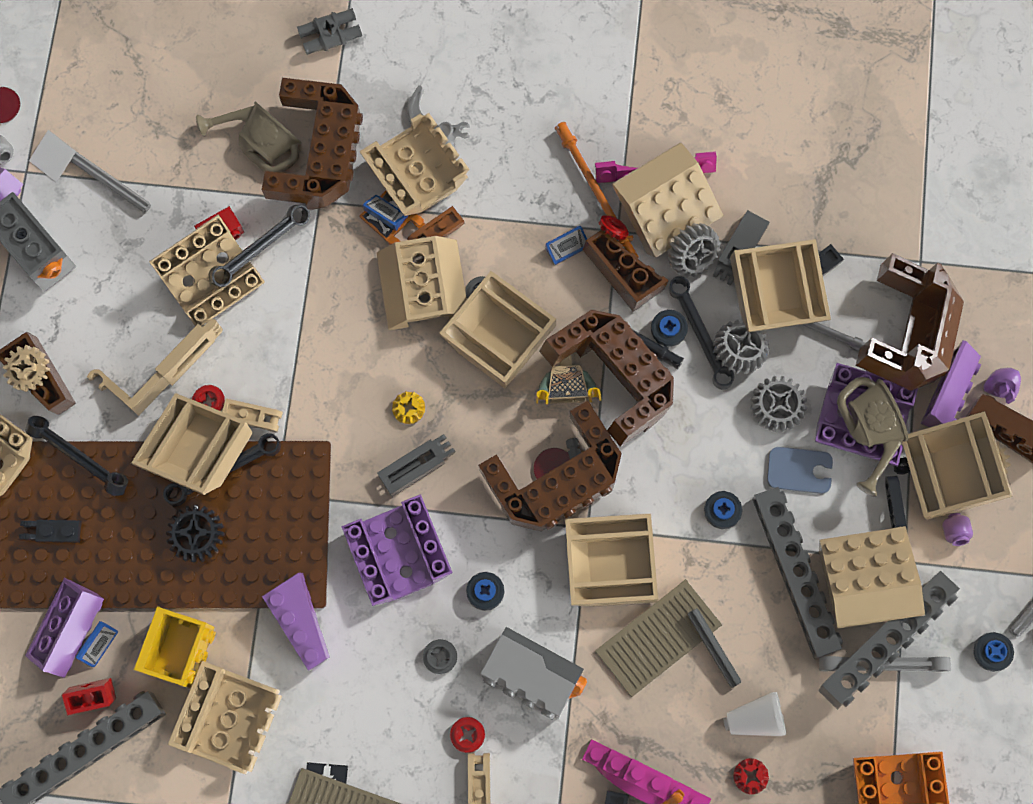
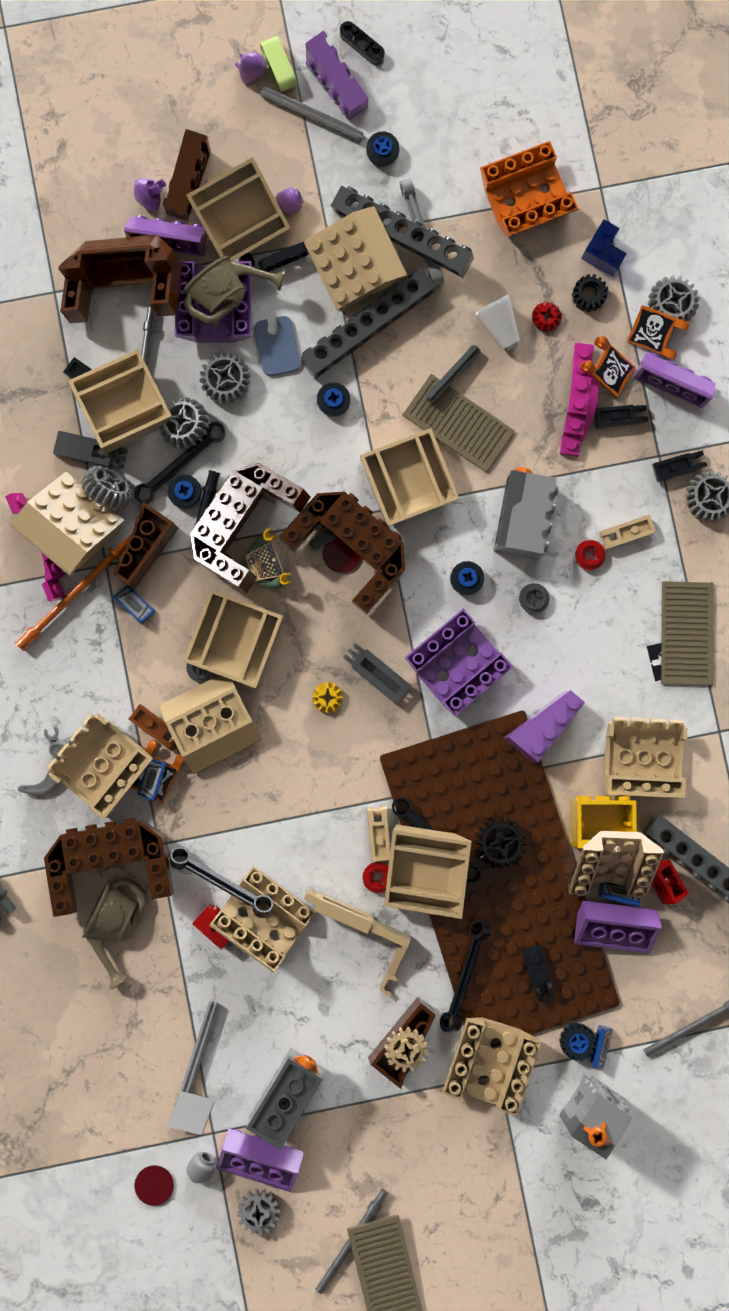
camera: 120 degrees left, 10 degrees up
red gear [598,215,629,240] -> none
none -> tan slope [569,831,664,898]

